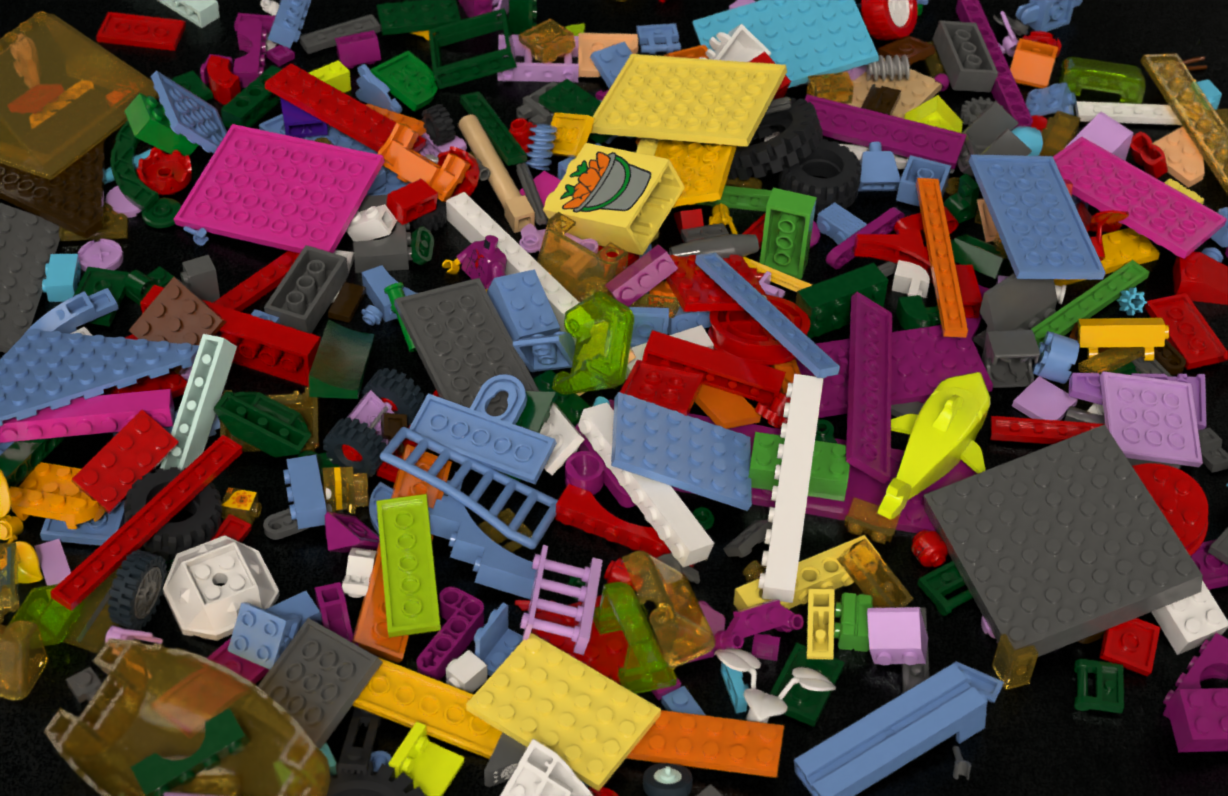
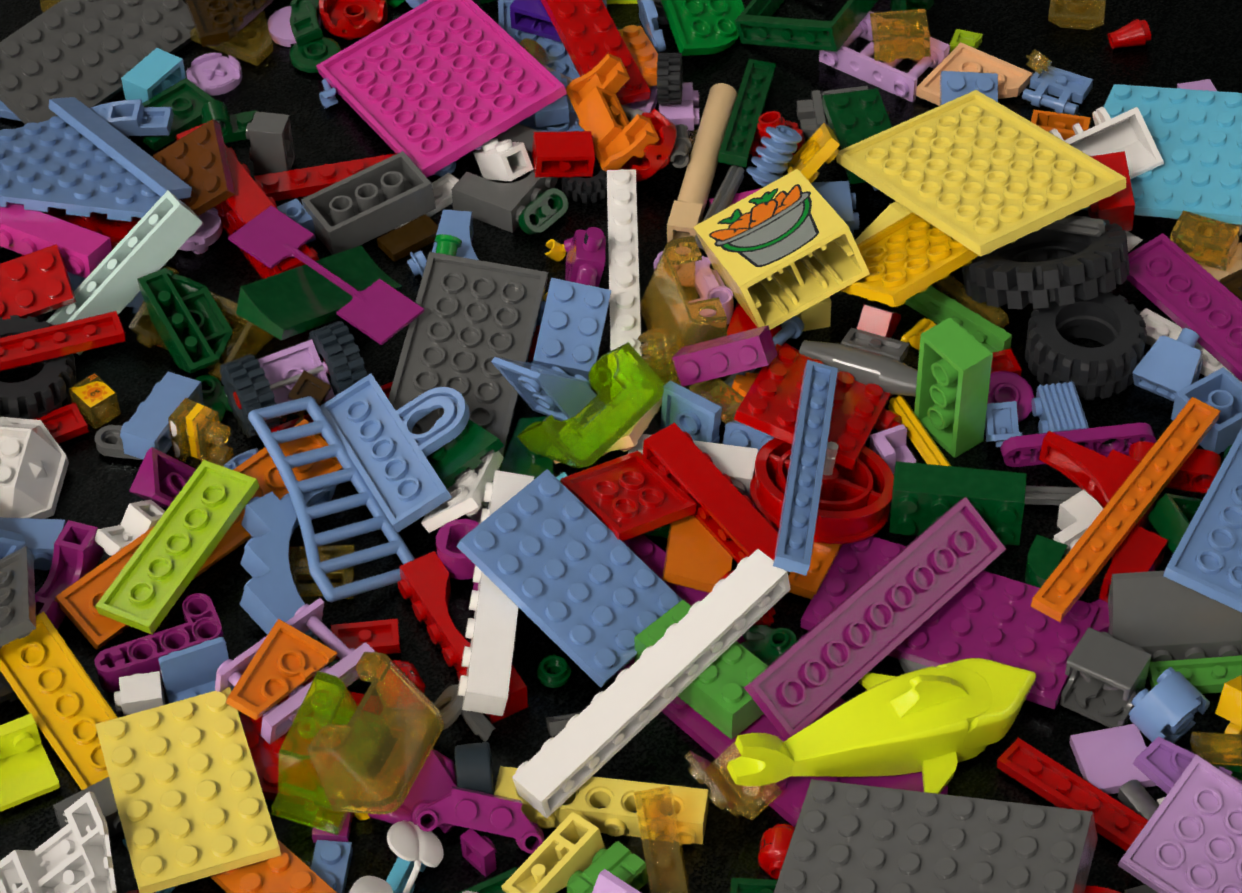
camera: 40 degrees right, 0 degrees up
none -> medium blue tile [49,97,192,199]
none -> orange wing [226,619,338,720]
none -> magenta hinge [228,205,424,345]
none -> red plate [331,618,400,659]
none -> black wheel [455,742,495,795]
none -> medium blue bracket [985,401,1023,447]
none -> clear yellow plate [1026,49,1052,74]

